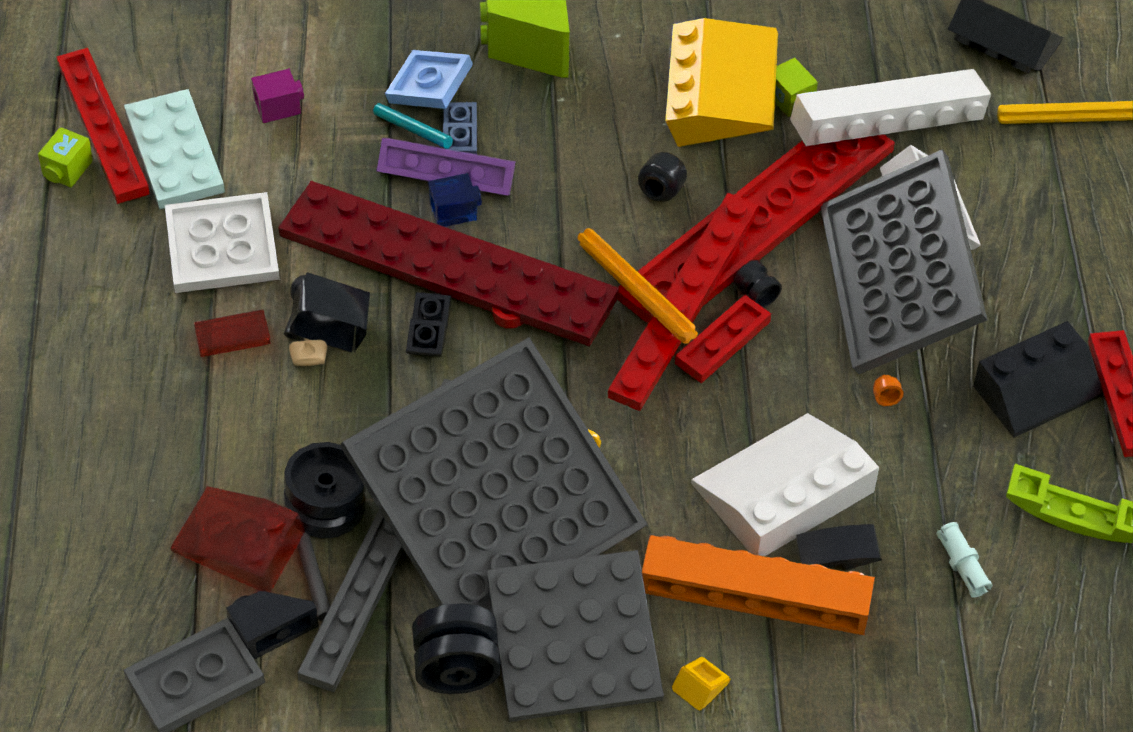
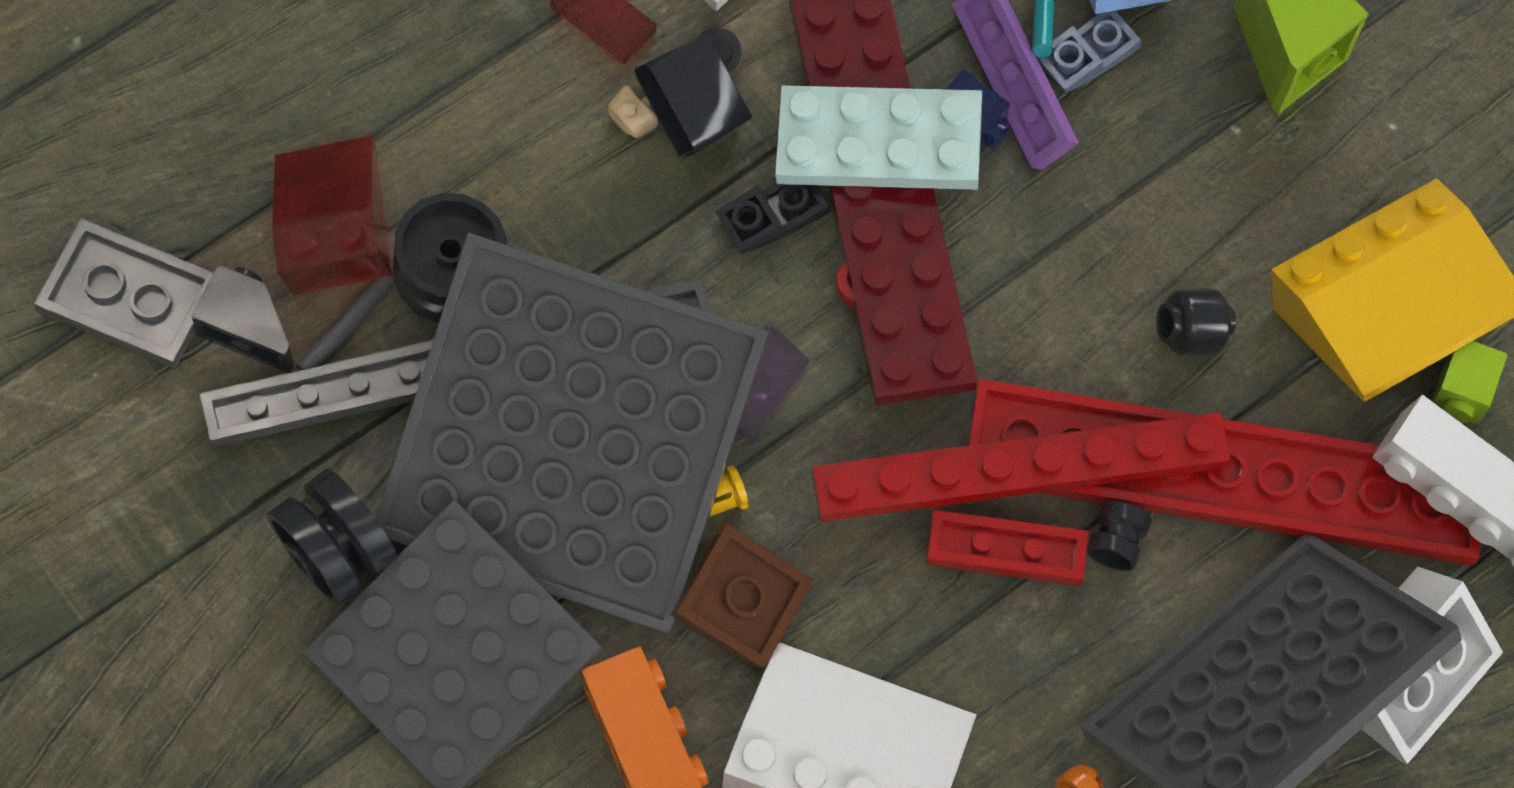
camera: 50 degrees right, 15 degrees up
light orange axle [577,228,698,344] -> none
none -> reddish brown plate [671,524,814,671]
none -> light aqua plate [775,86,982,190]

